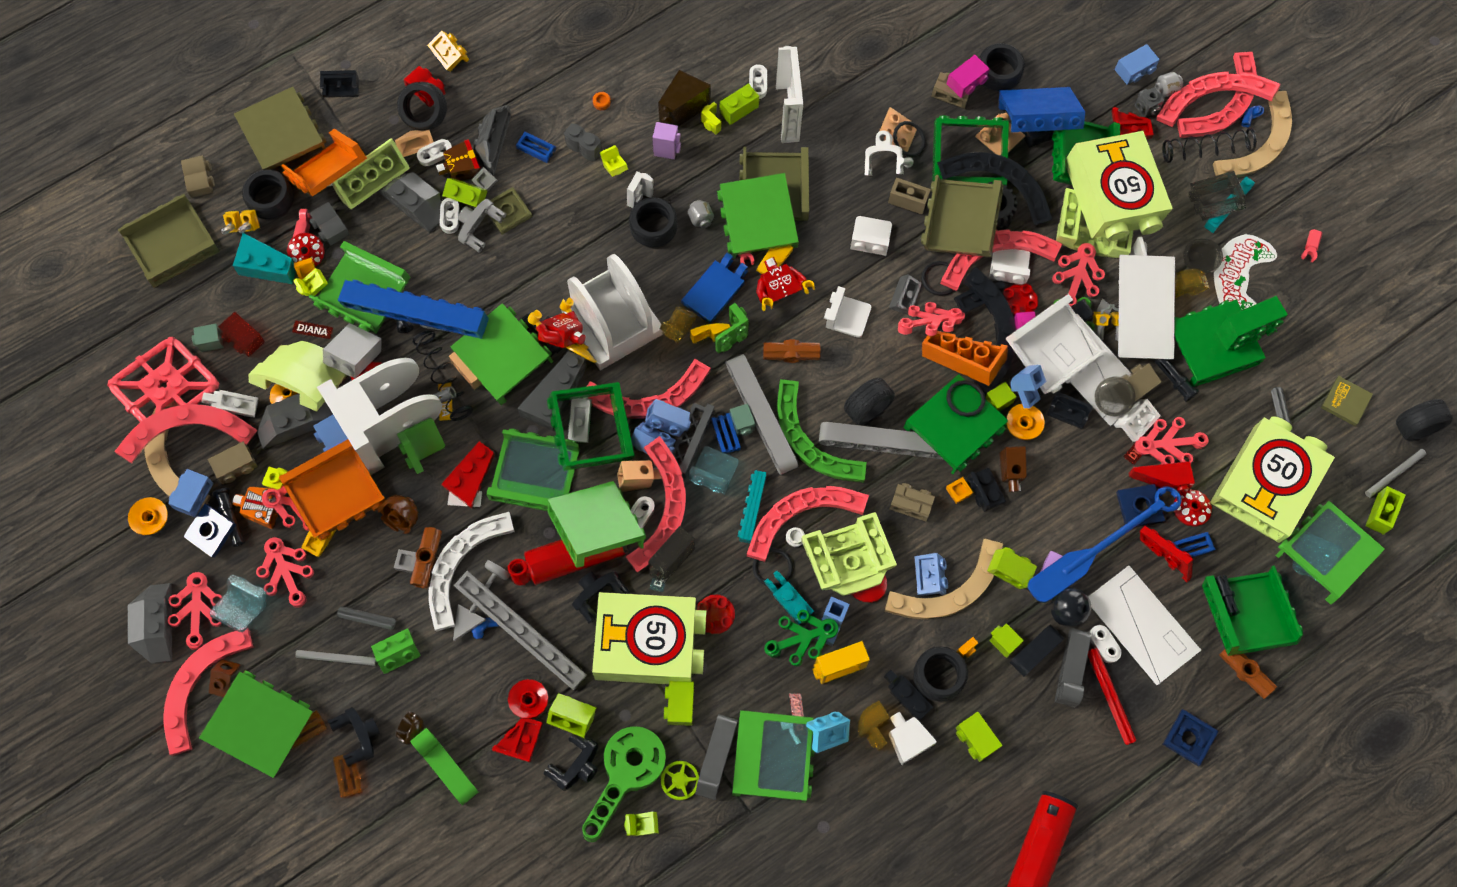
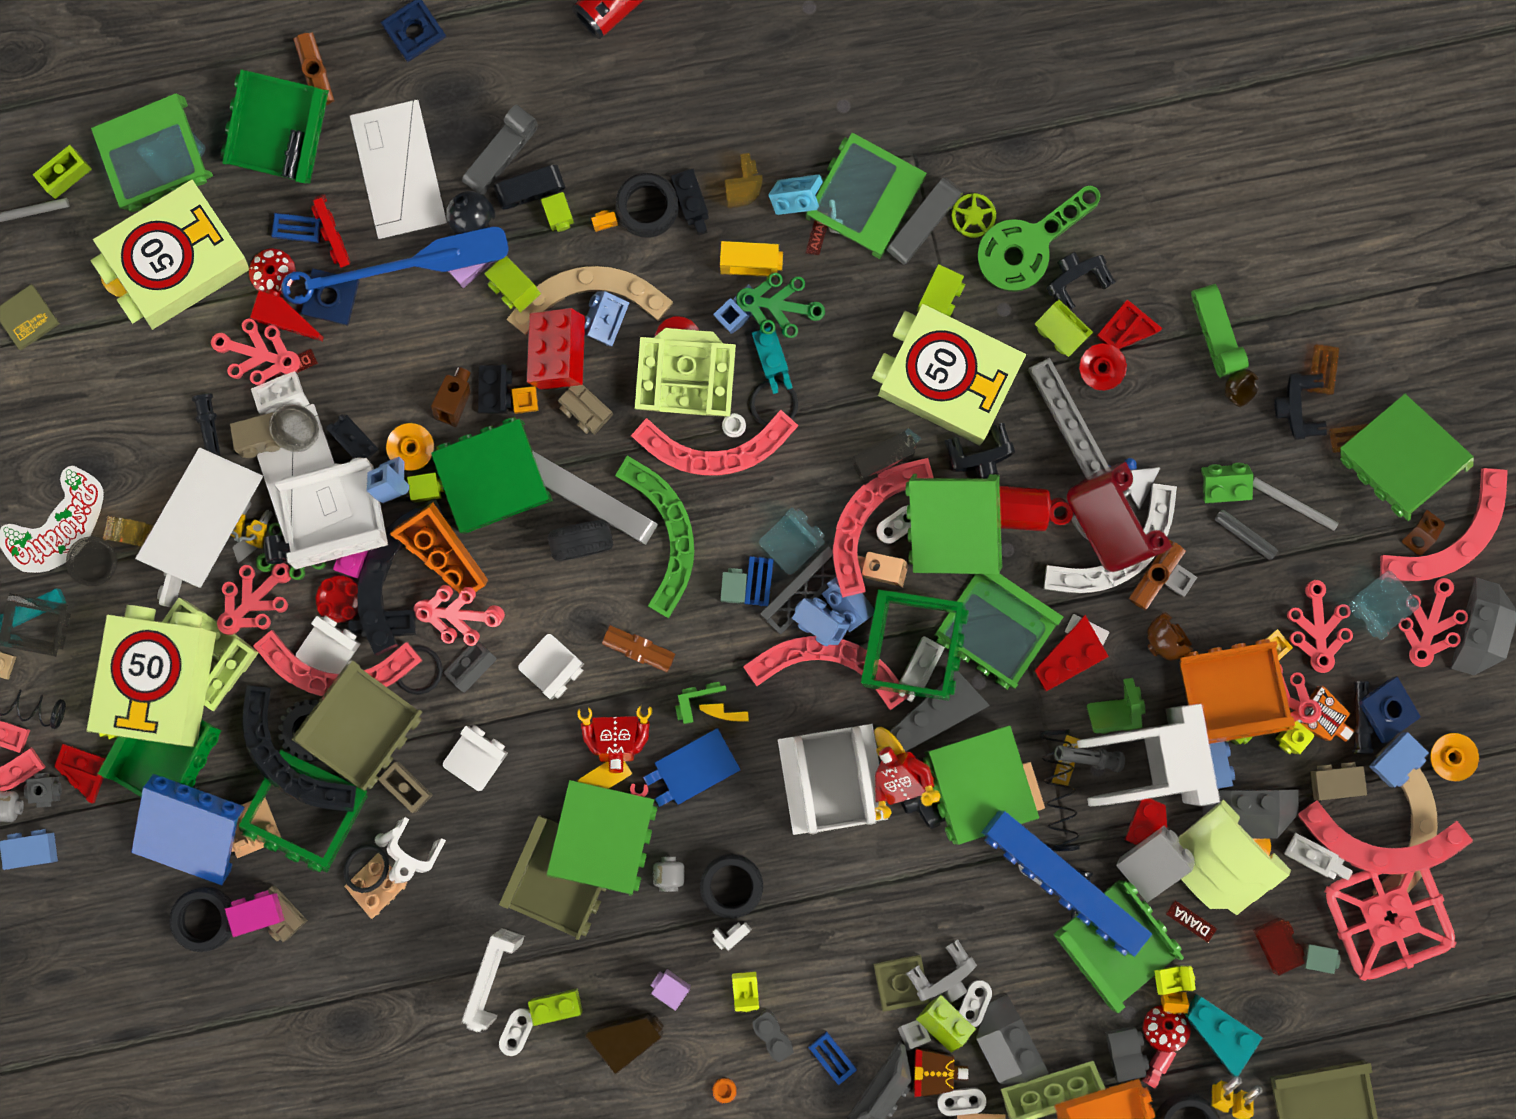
camera: 155 degrees left, 15 degrees up
lime bracket [624,812,659,836] -> none
clear yellow brick [659,306,697,343] -> none
red dish [697,595,735,634] -> none
neon yellow bracket [701,102,721,135] -> none
light grey beam [726,355,798,475] -> none
teal piece [738,470,767,544] -> none
white torso [889,712,936,765] -> none
black piece [946,380,986,417] -> none
lime brick [956,712,1002,762] -> none
red axle [1088,648,1136,745] -> none
white plate [1090,625,1121,663] -> none
green panel [1174,299,1266,387] -> none
green brick [1216,296,1288,351] -> none
dark grey axle [1271,387,1293,433] -> none
none -> red brick [527,308,585,390]
none -> dark red windscreen [1067,462,1172,572]

